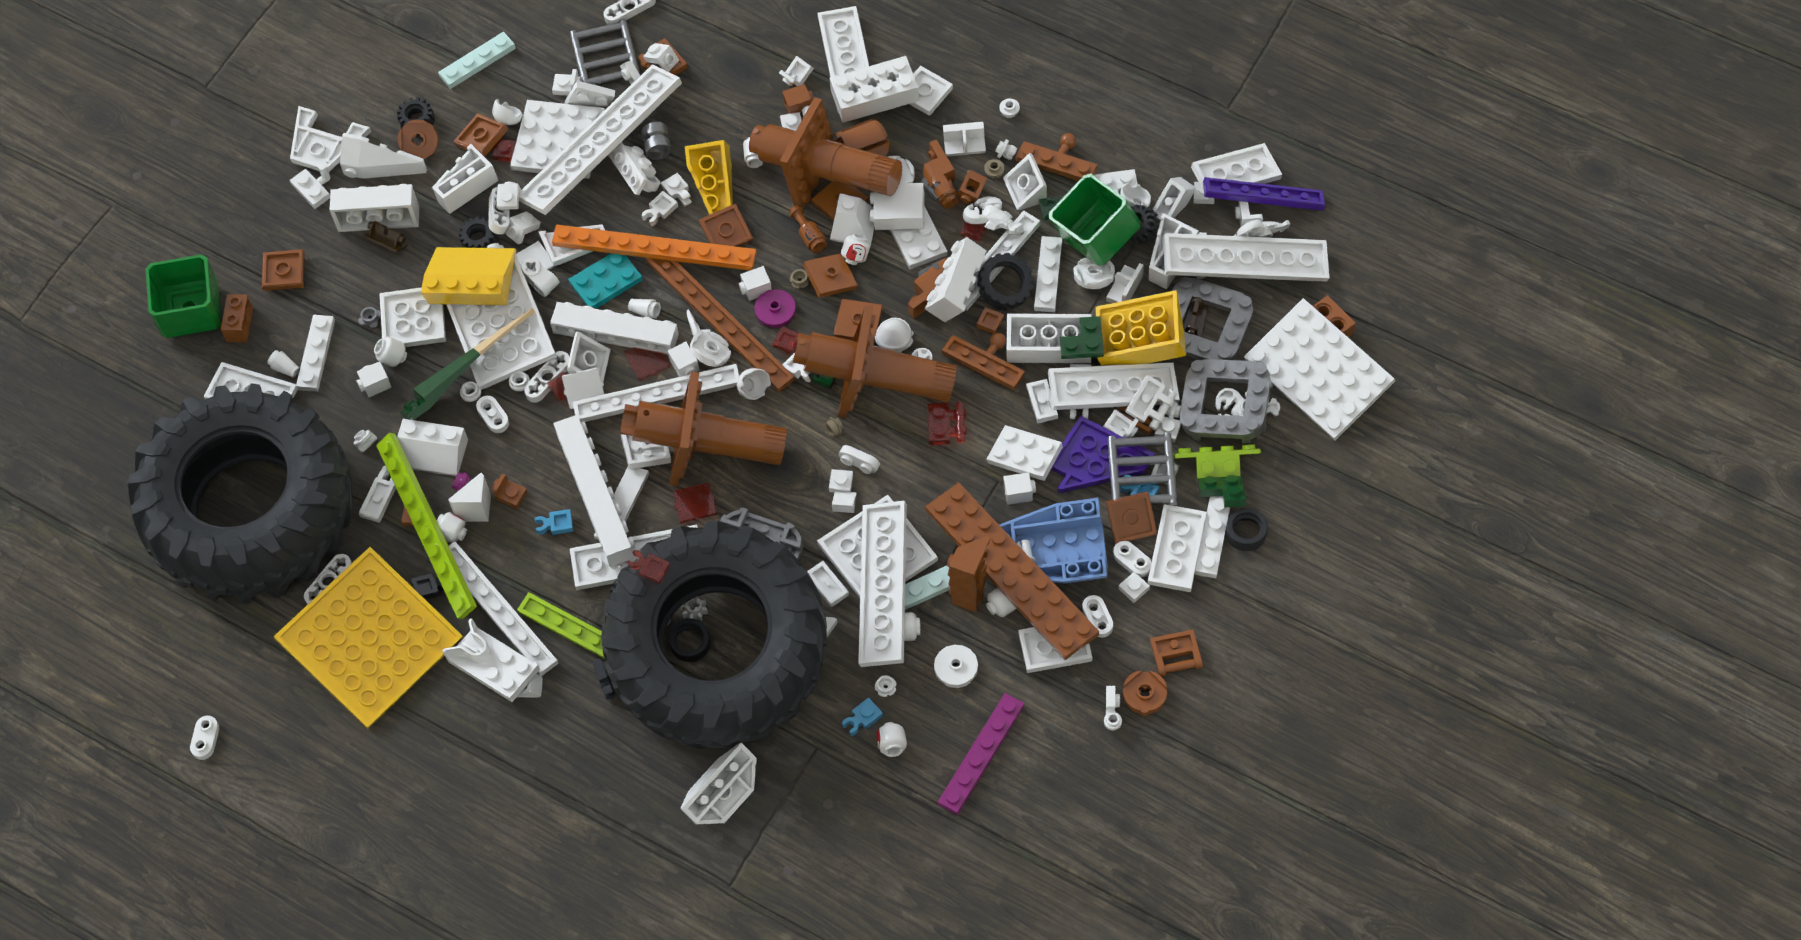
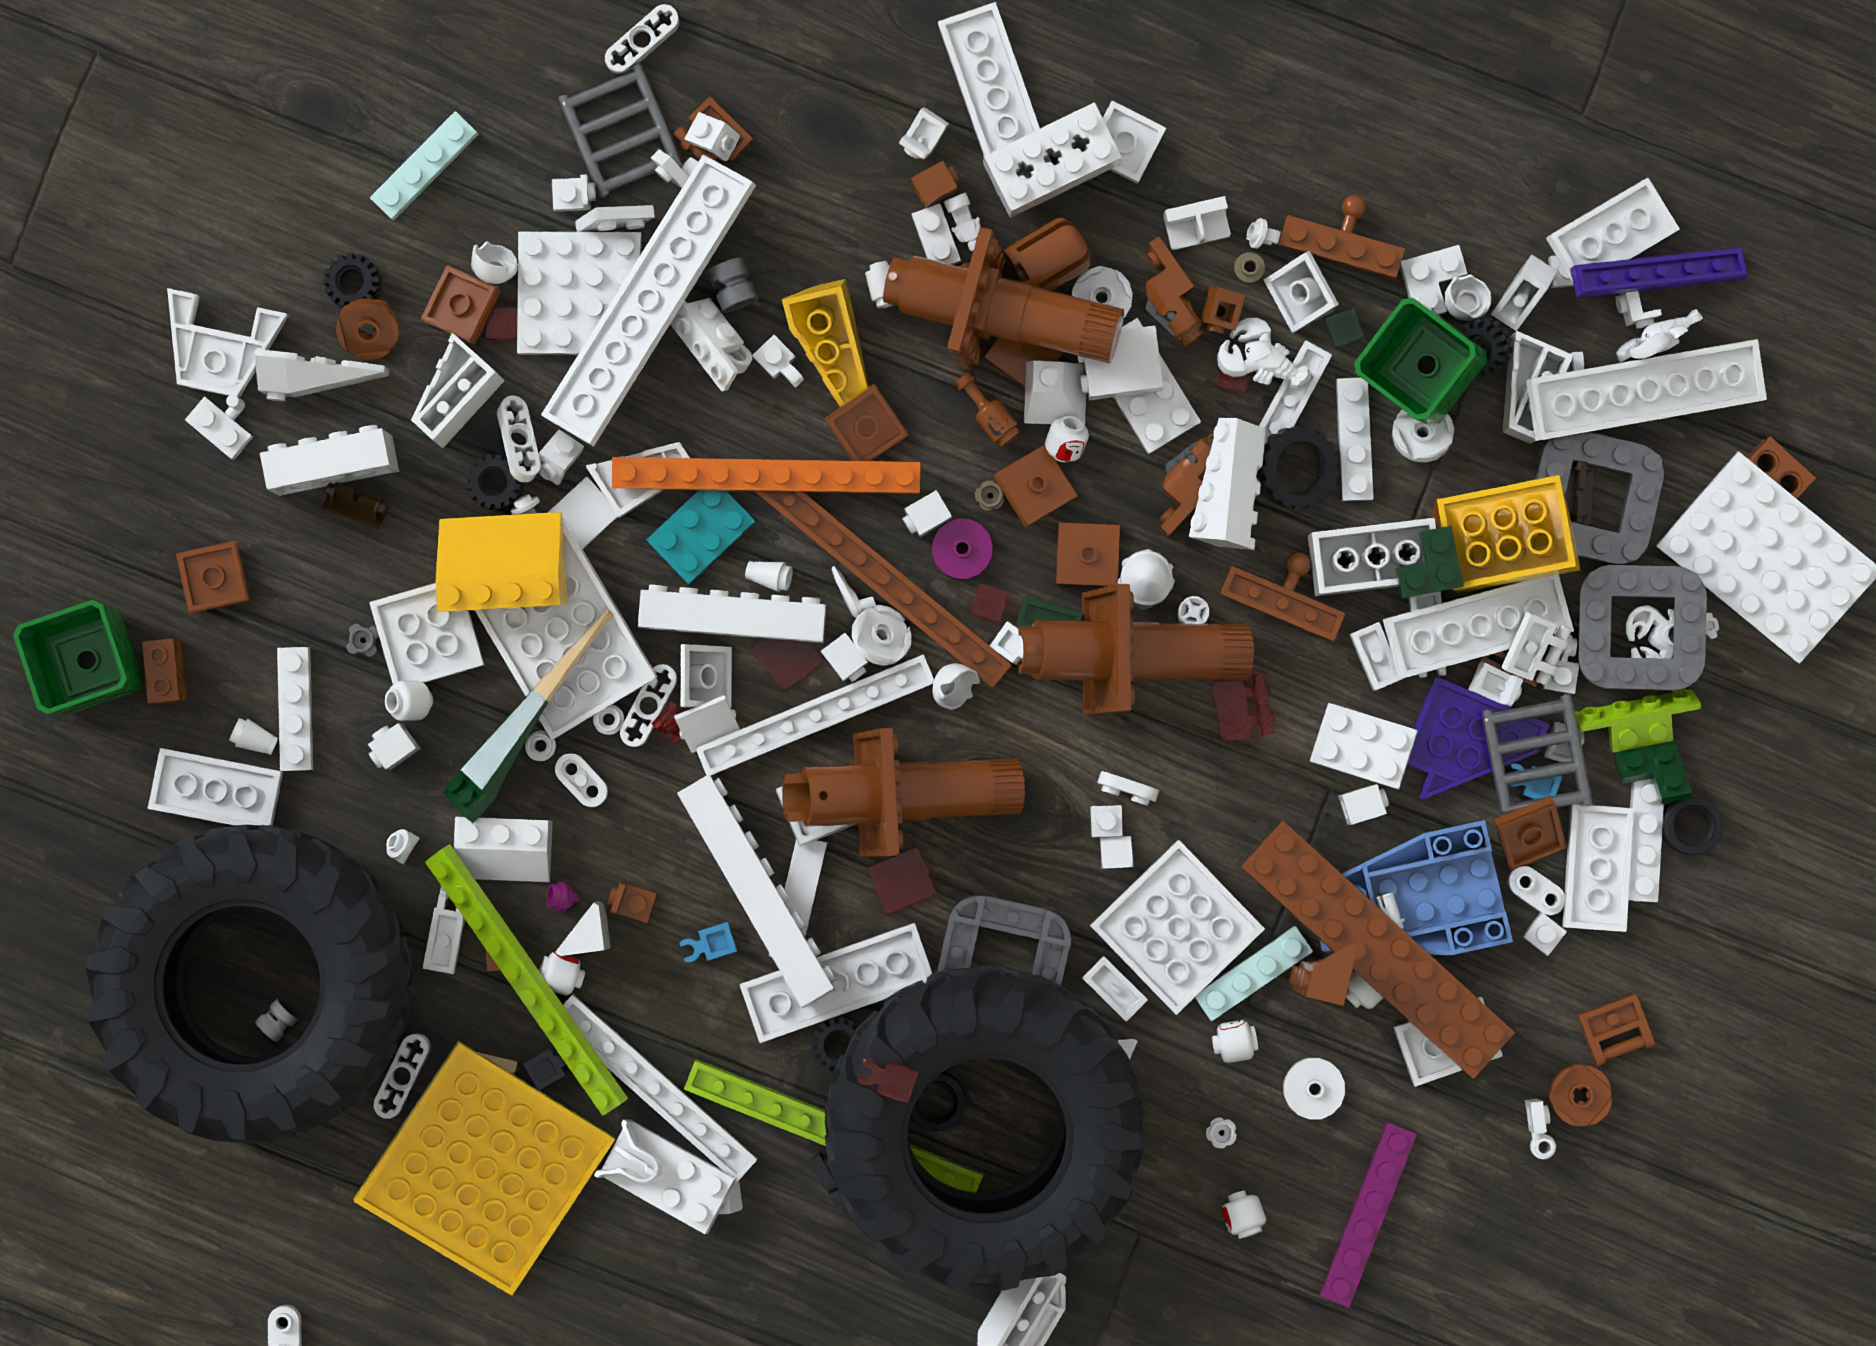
camera: 15 degrees left, 25 degrees up
white bracket [497,182,521,210] -> none
white piece [522,258,560,297] -> none
white plate [642,191,678,226] -> none
dark tan plate [824,417,843,437] -> none
dark azure plate [842,698,883,736] -> none
white plate [859,501,907,667] -> none
dark orange plate [977,307,1004,334] -> none
white plate [1000,99,1020,118] -> none
white plate [1082,595,1113,637] -> none
white panel [1106,263,1144,303] -> none

